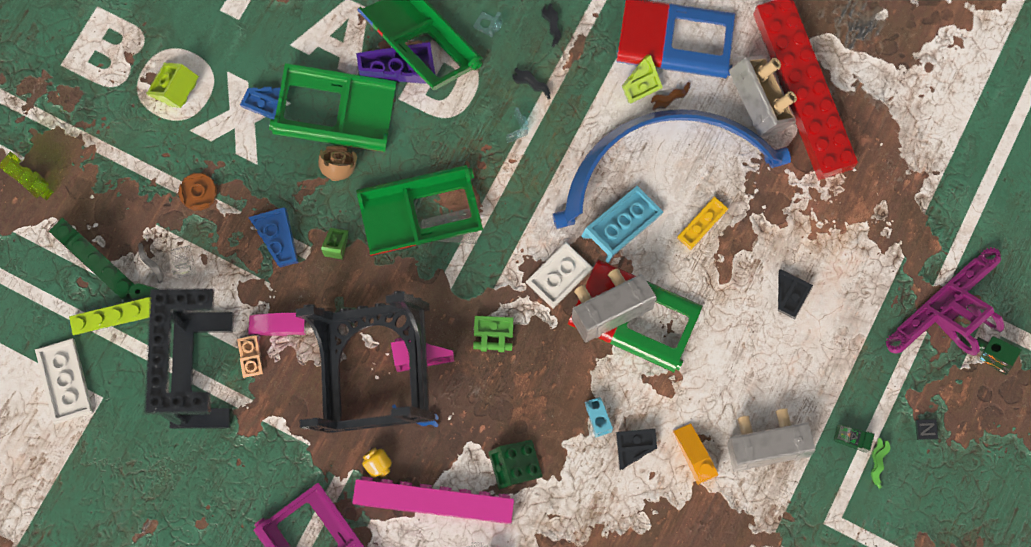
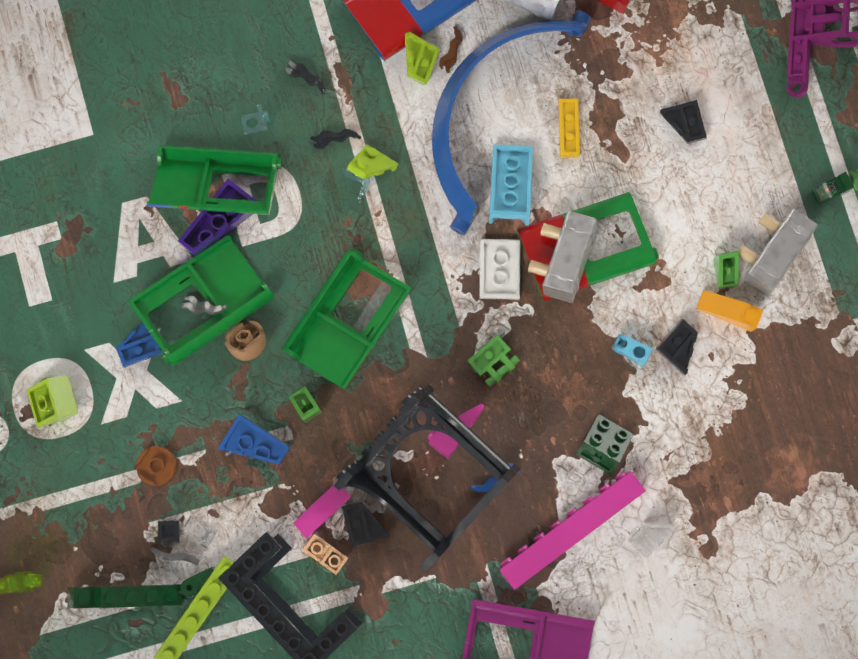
camera: 40 degrees left, 5 degrees up
yellow head [362,448,392,478] -> none
none -> black tile [158,521,180,542]
none -> flat silver hair [180,296,227,315]
none -> black wing [342,501,390,547]
none -> lime wing [347,144,399,179]
none -> bright green slope [713,251,739,289]

